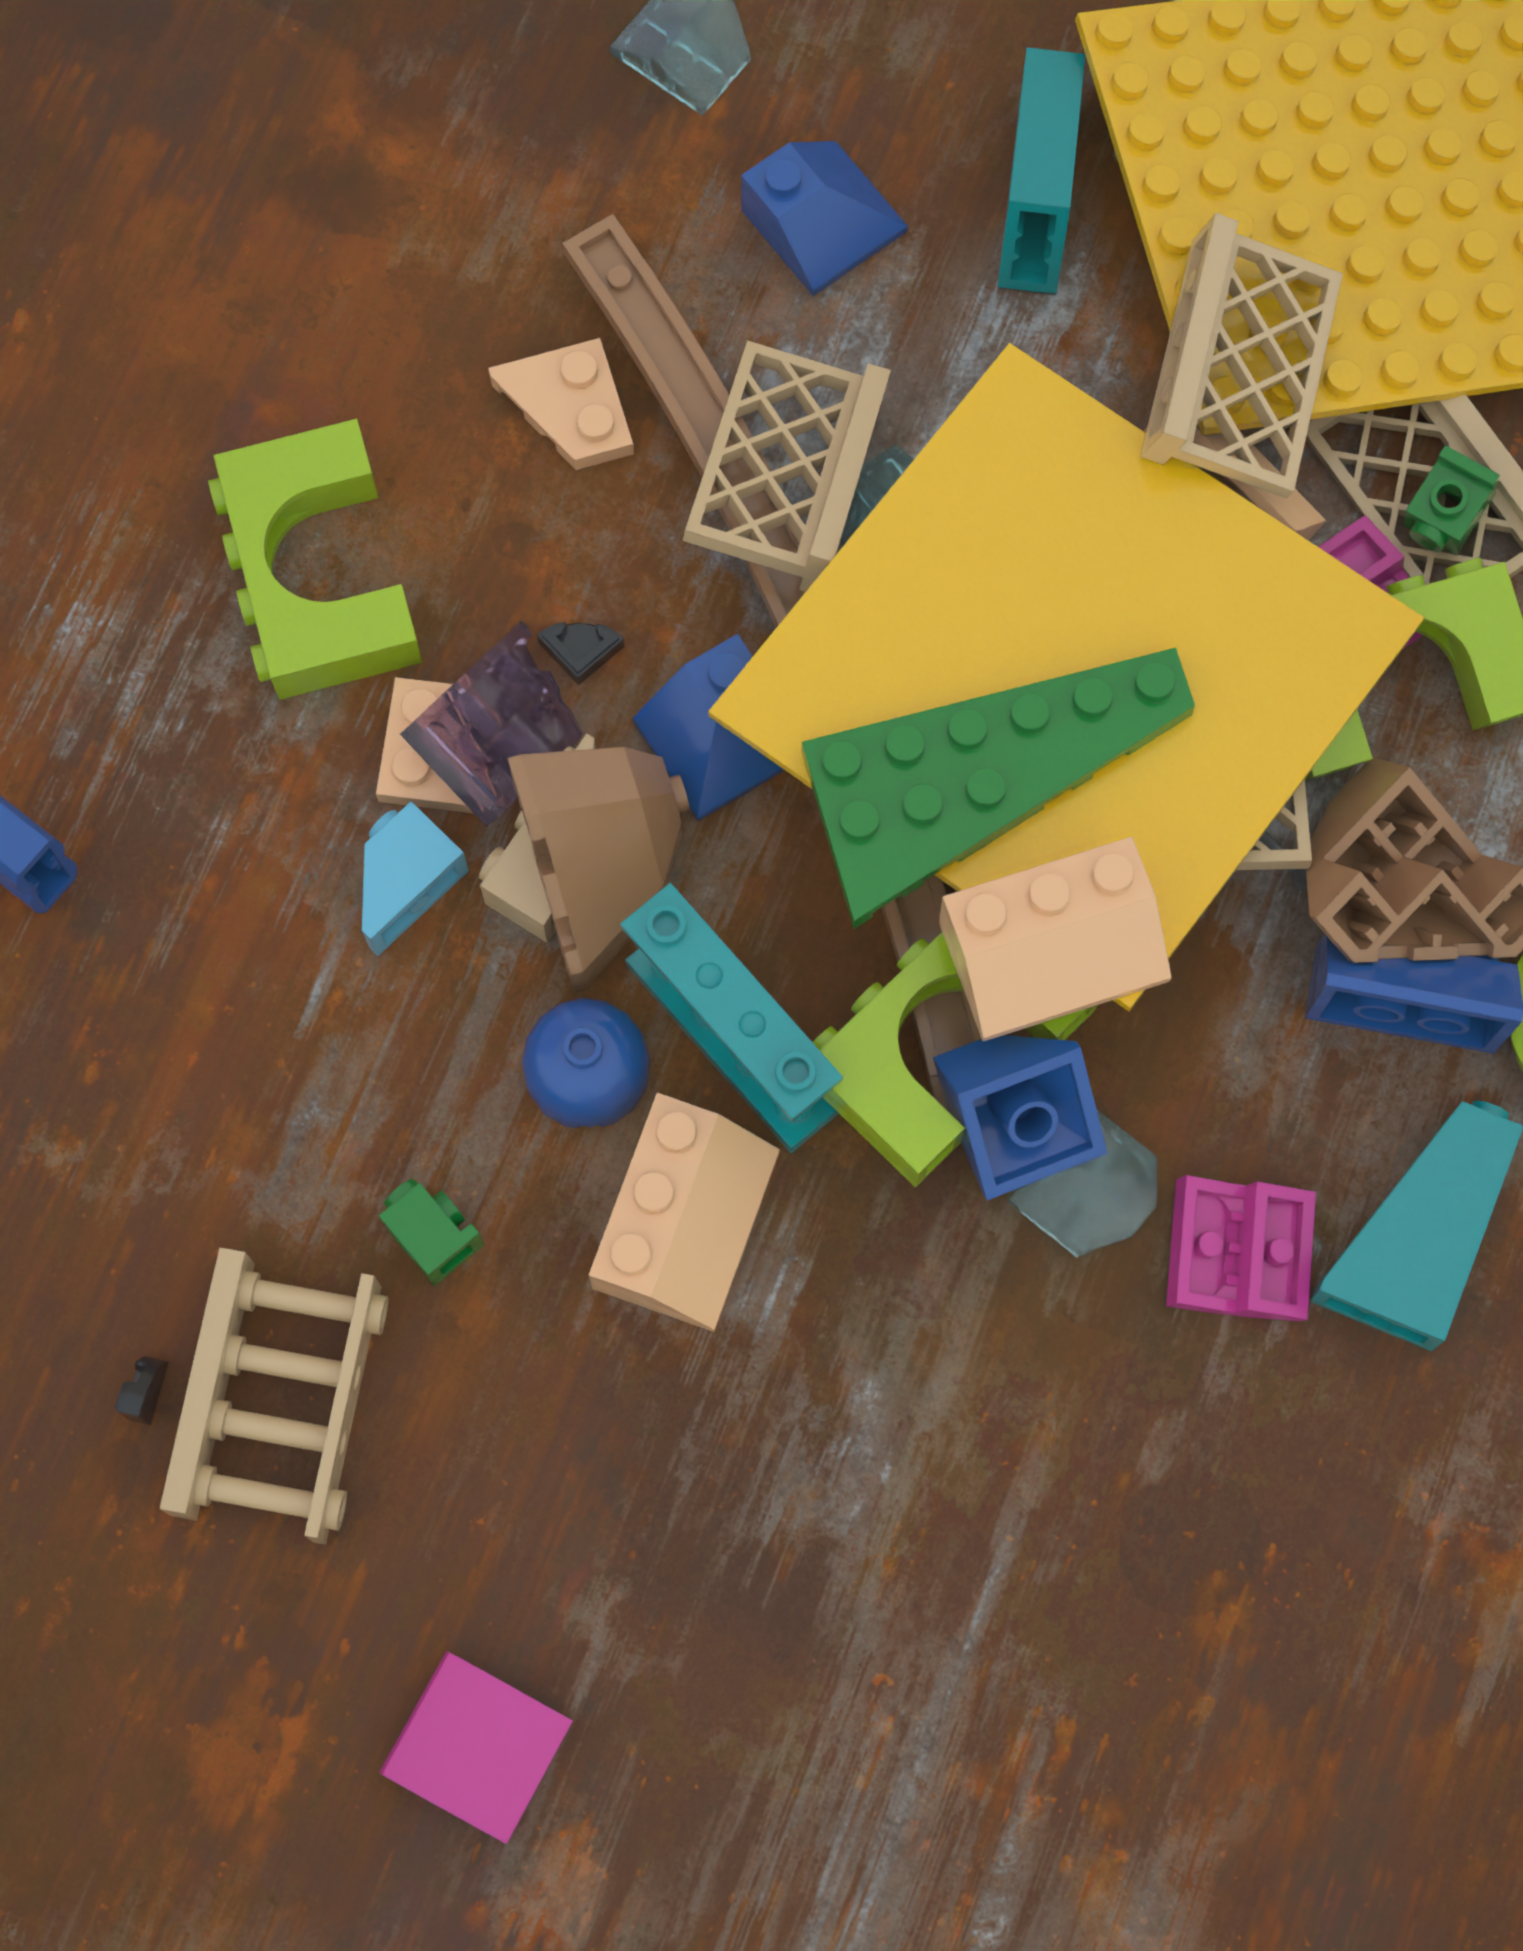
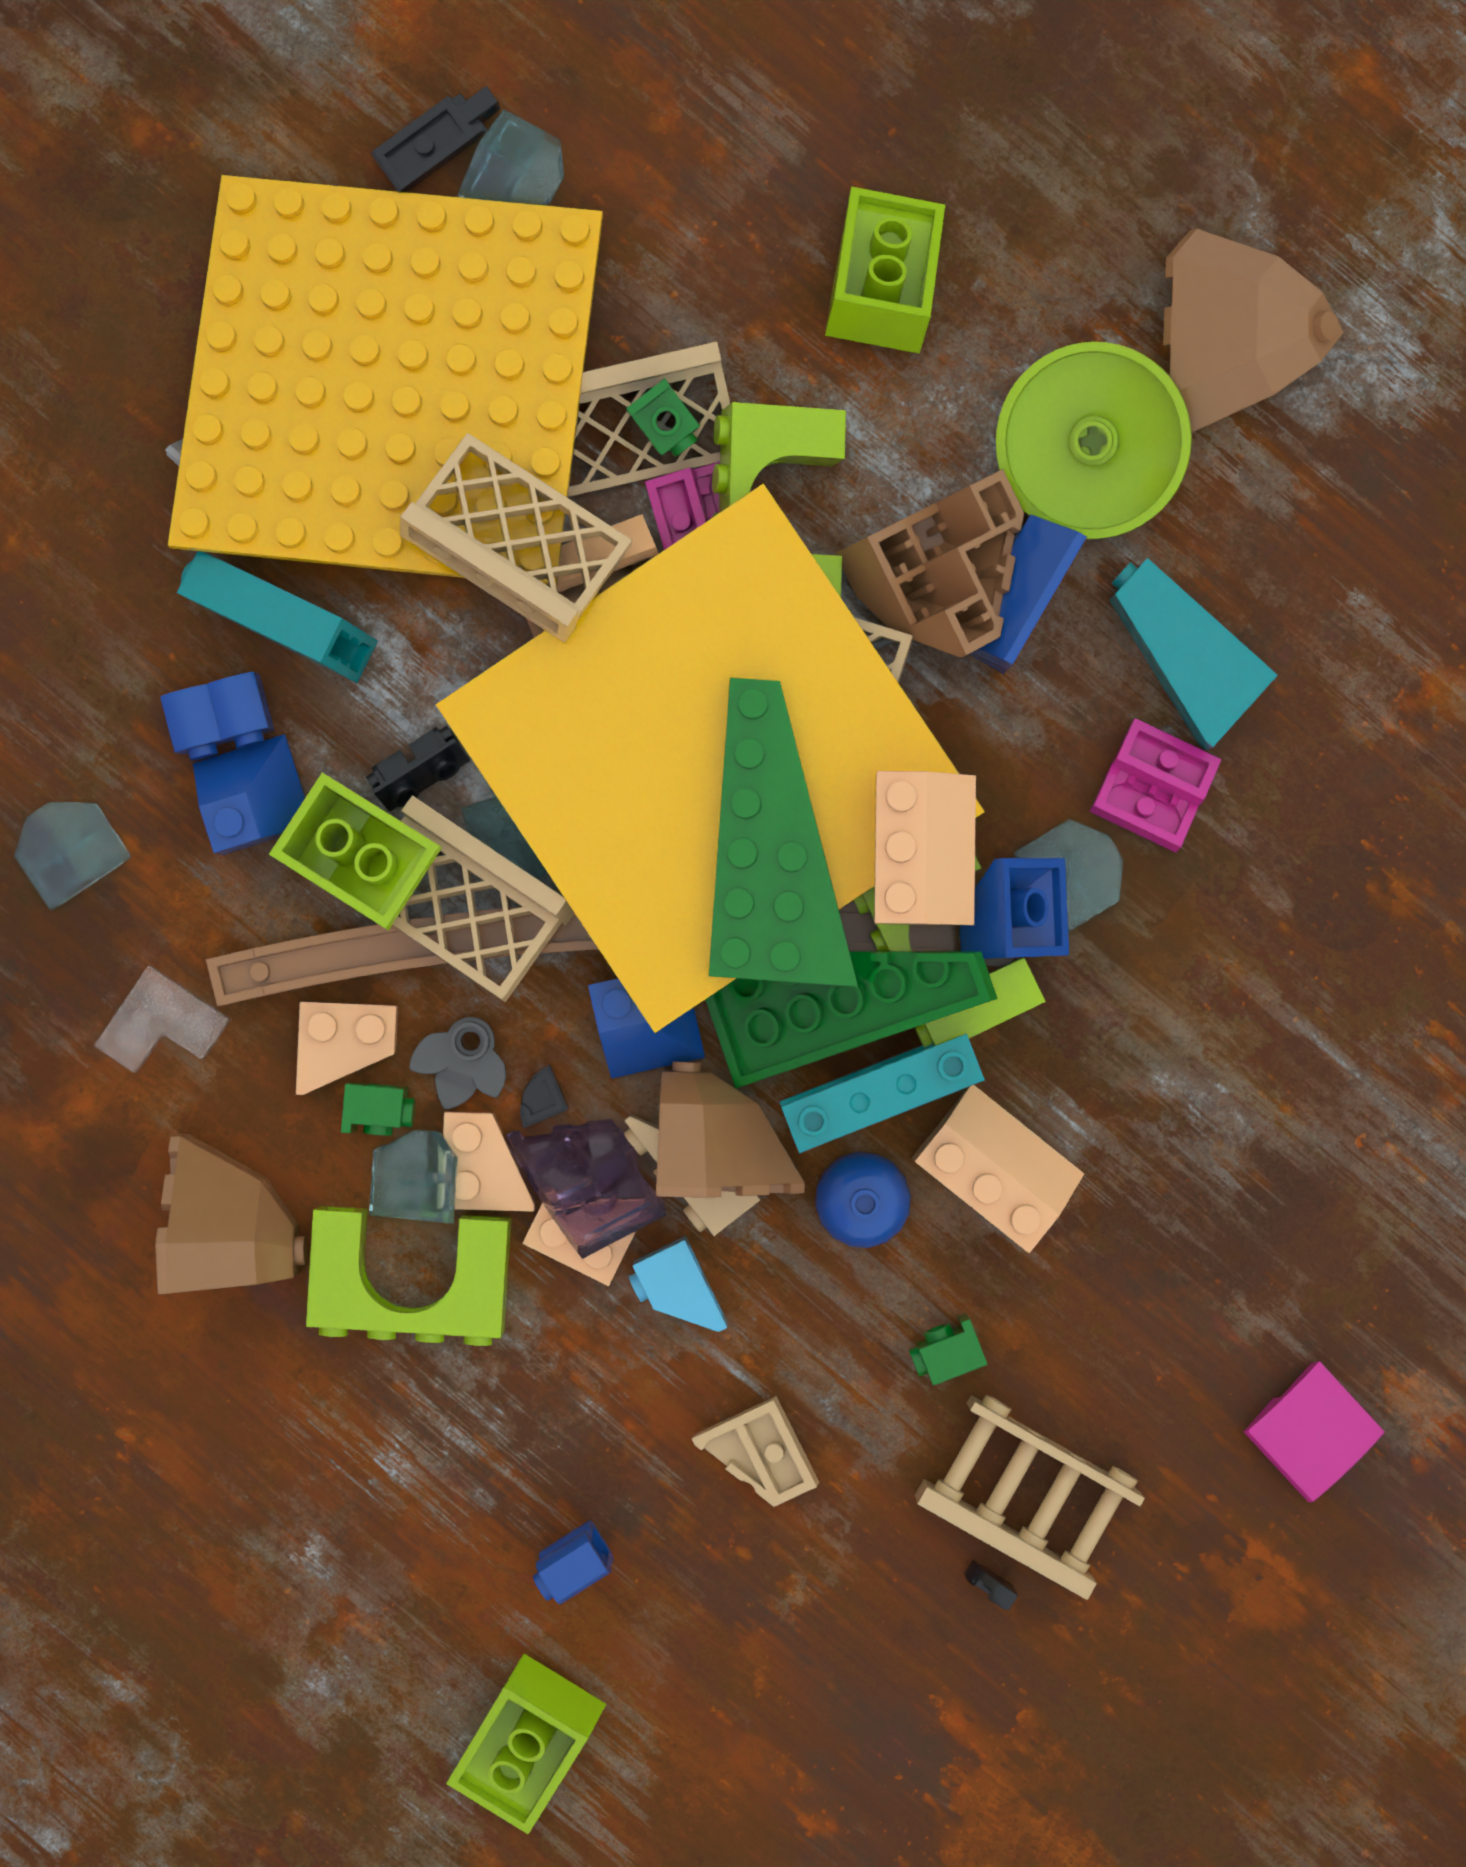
camera: 70 degrees left, 15 degrees up
none -> clear plate [94,966,232,1073]
none -> medium nougat brick [155,1134,308,1294]
none -> blue brick [160,671,274,761]
none -> lime slope [269,772,442,931]
none -> green brick [341,1082,416,1136]
none -> black hinge [366,725,470,812]
none -> clear light blue slope [369,1130,458,1223]
none -> dark grey plate [409,1017,506,1109]
none -> light nougat wing [441,1111,535,1212]
none -> tan wing [692,1396,819,1507]
none -> green wing [705,951,998,1088]

